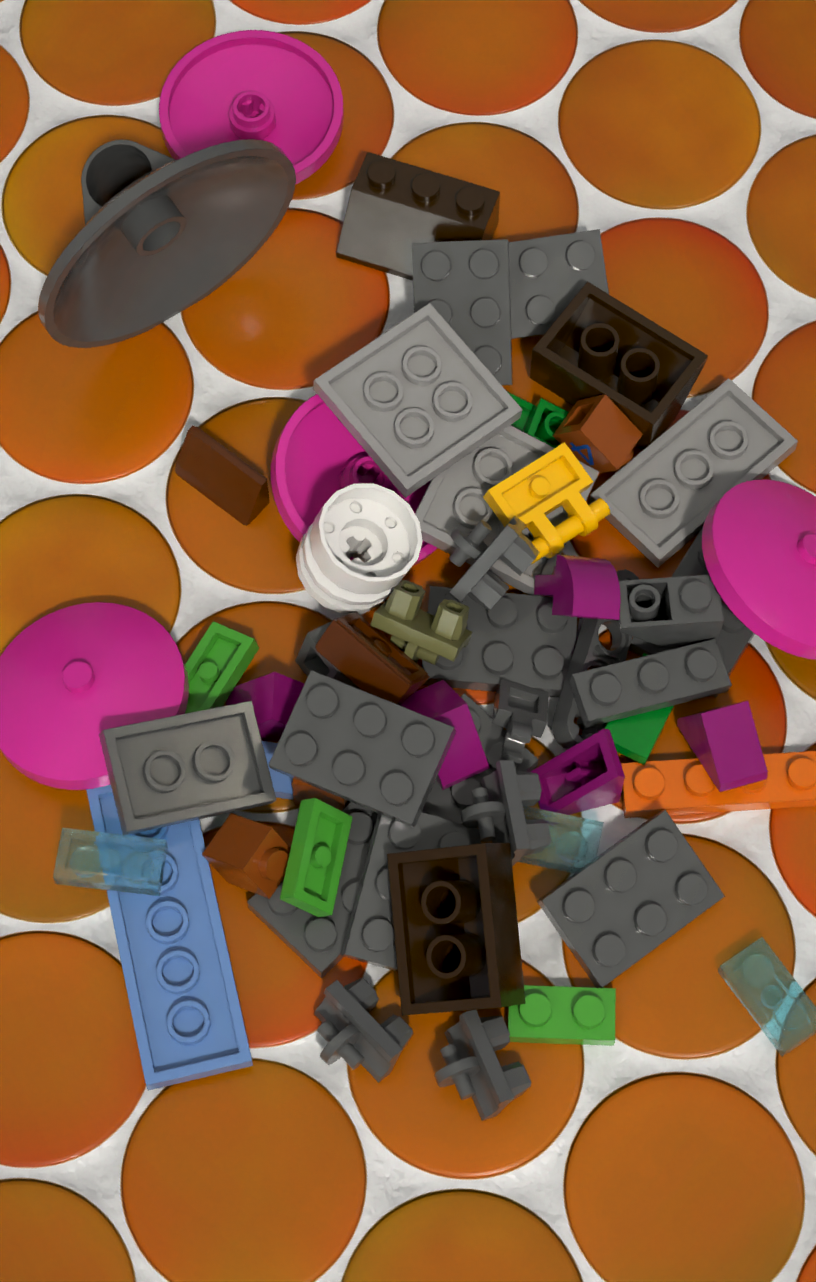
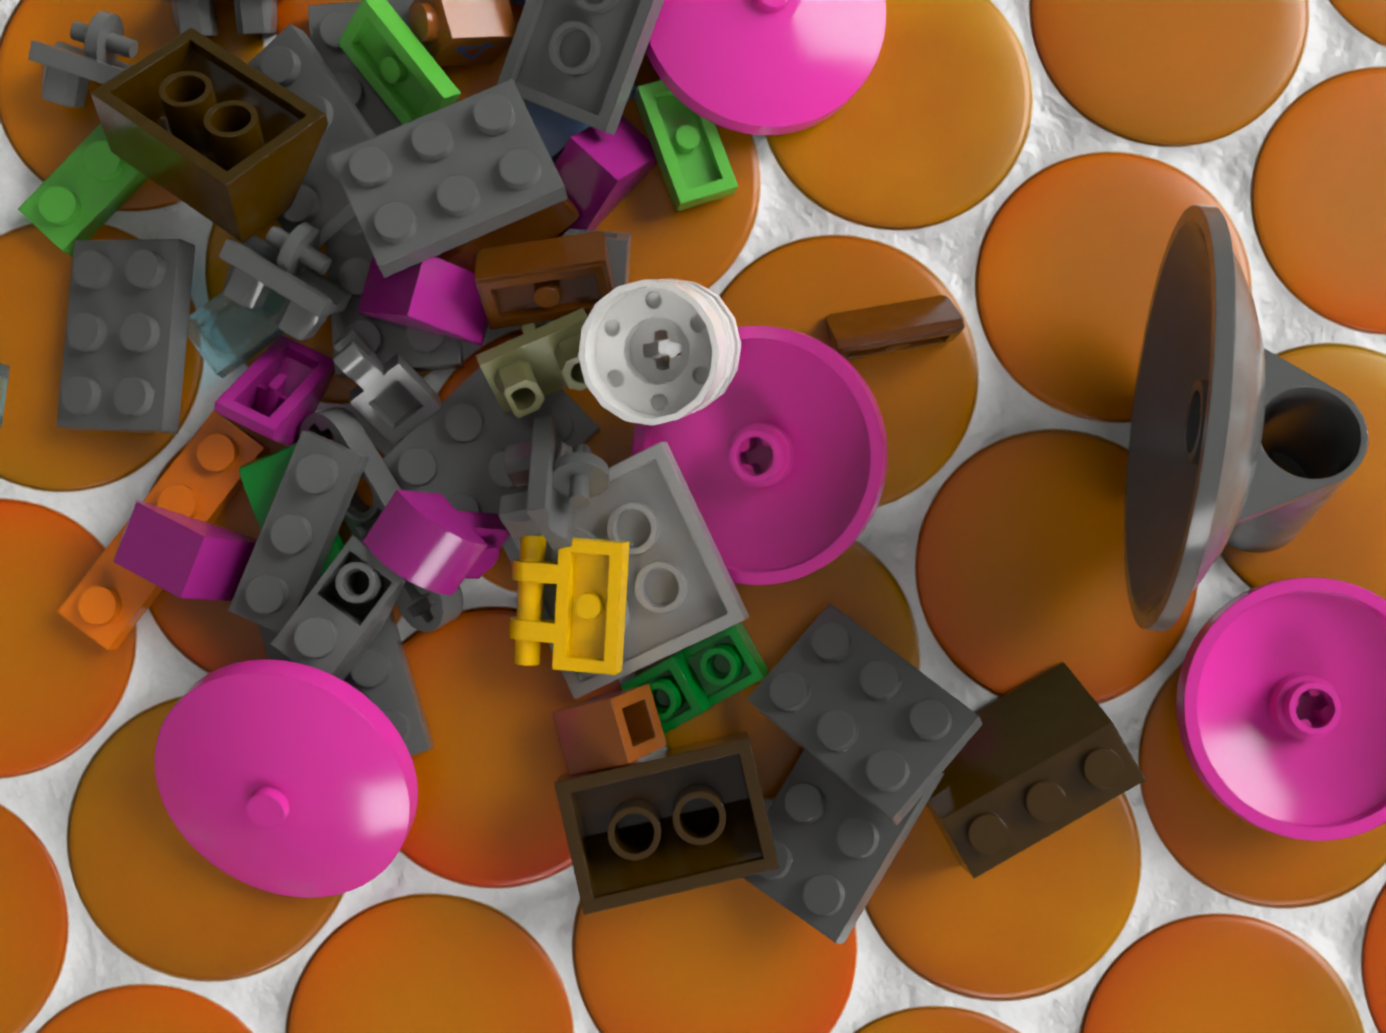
camera: 130 degrees right, 20 degrees up
light grey plate [313,303,523,498] -> none
light grey plate [589,378,798,568] -> none

